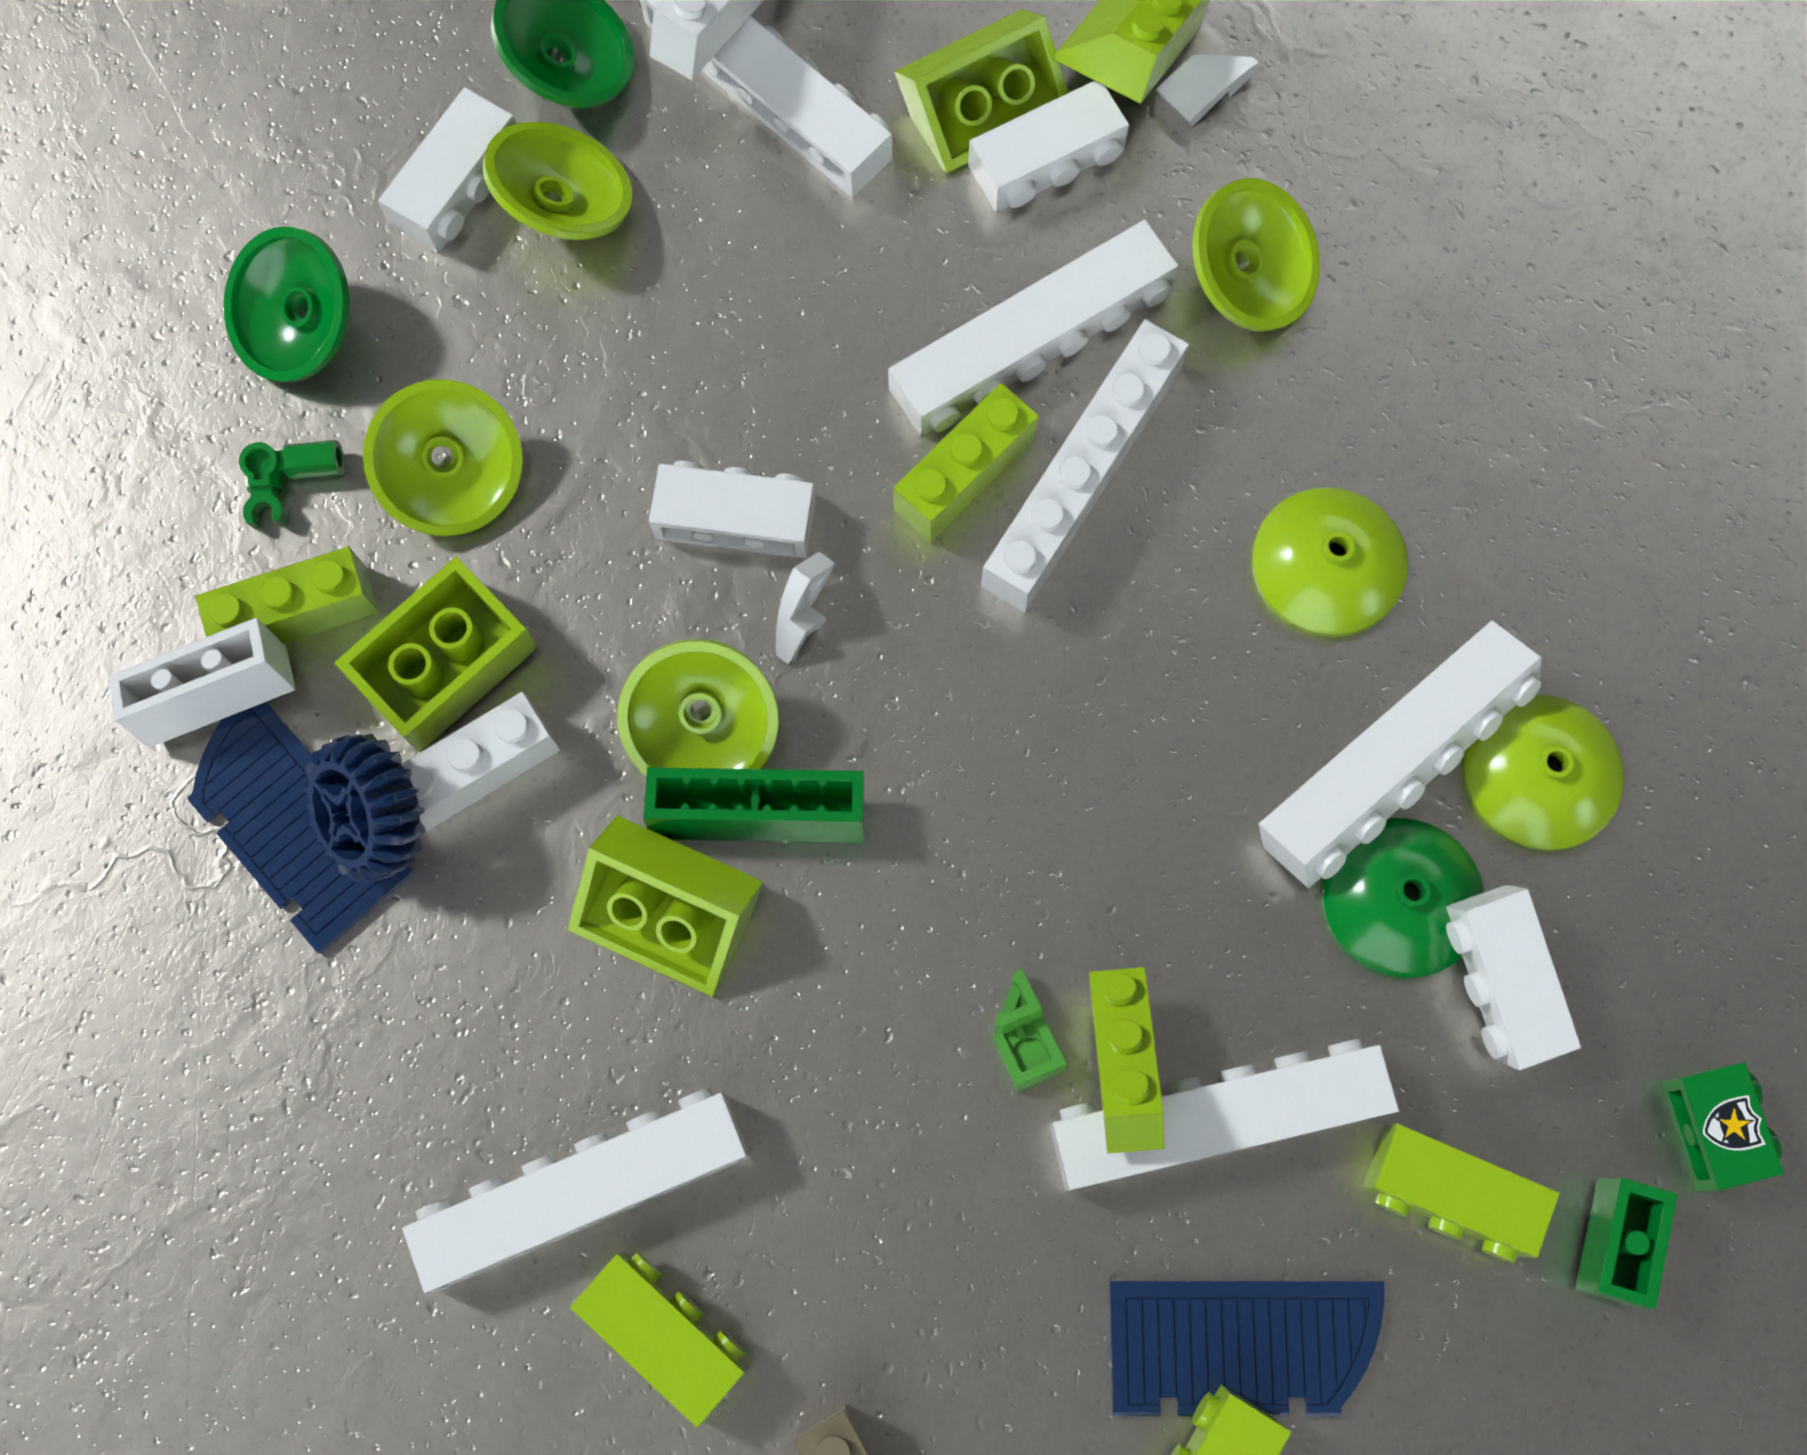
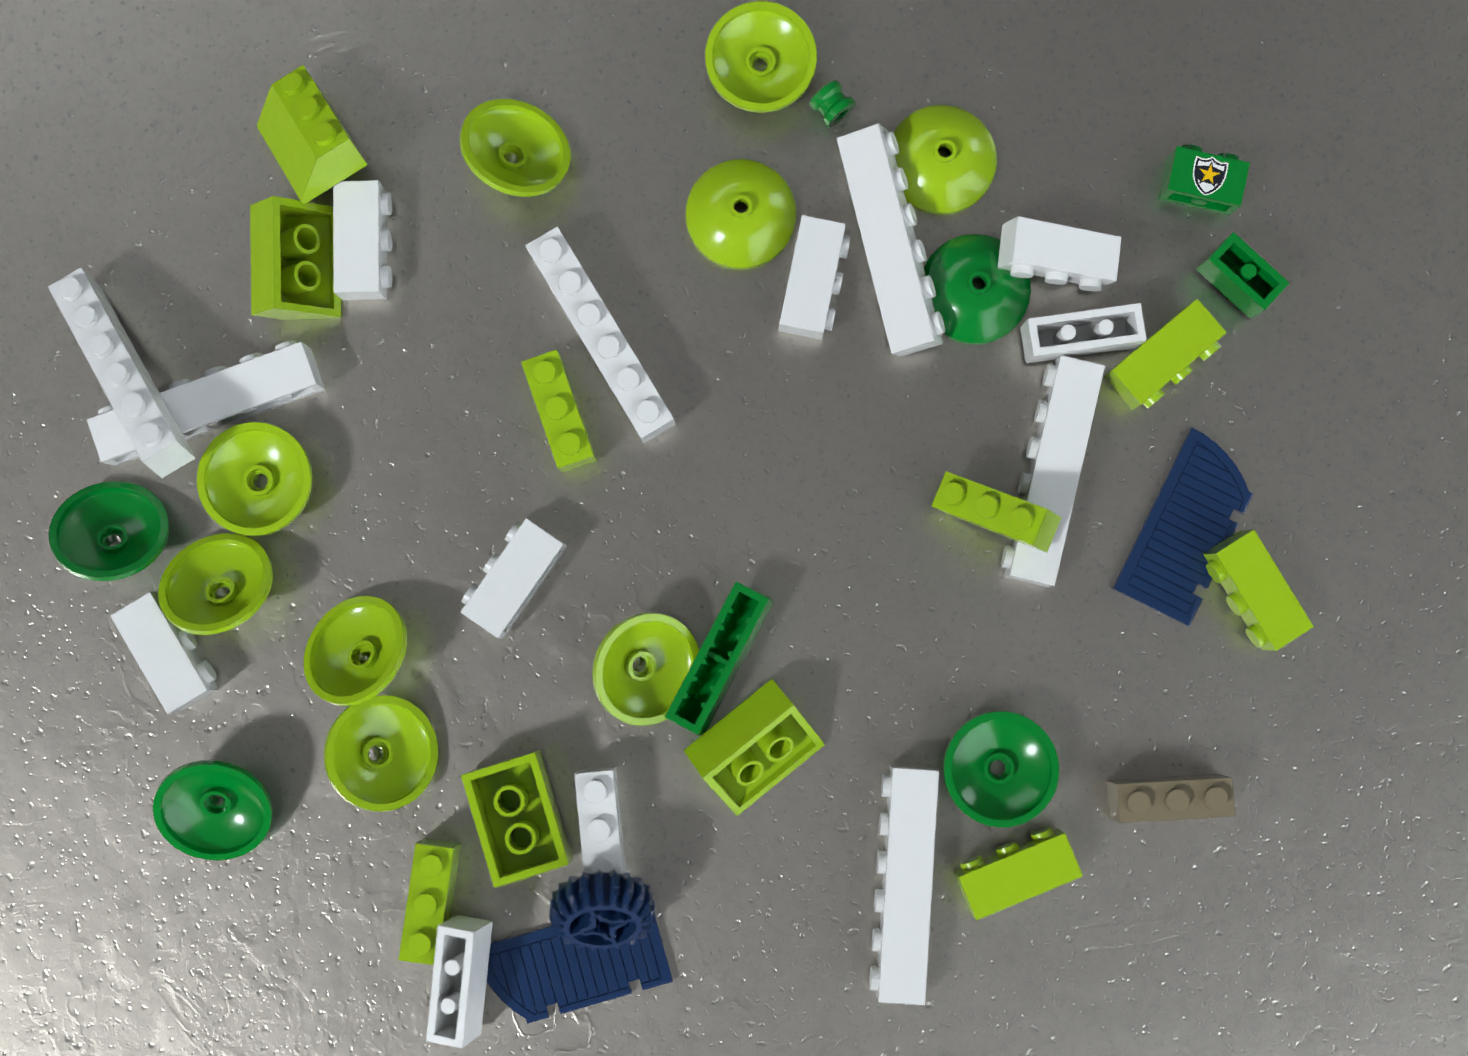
camera: 65 degrees left, 10 degrees up
green bar [238,440,345,529] -> none
white slope [776,552,835,665] -> none
white brick [888,219,1179,437] -> none
bright green slope [993,969,1067,1093] -> none
white slope [1156,55,1261,127] -> none
none -> lime dish [197,422,313,536]
none -> lime dish [303,596,407,706]
none -> lime dish [705,1,817,113]
none -> white brick [778,215,851,340]
none -> green wheel [809,80,856,128]
none -> green dish [943,711,1059,828]
none -> white brick [1020,303,1147,364]

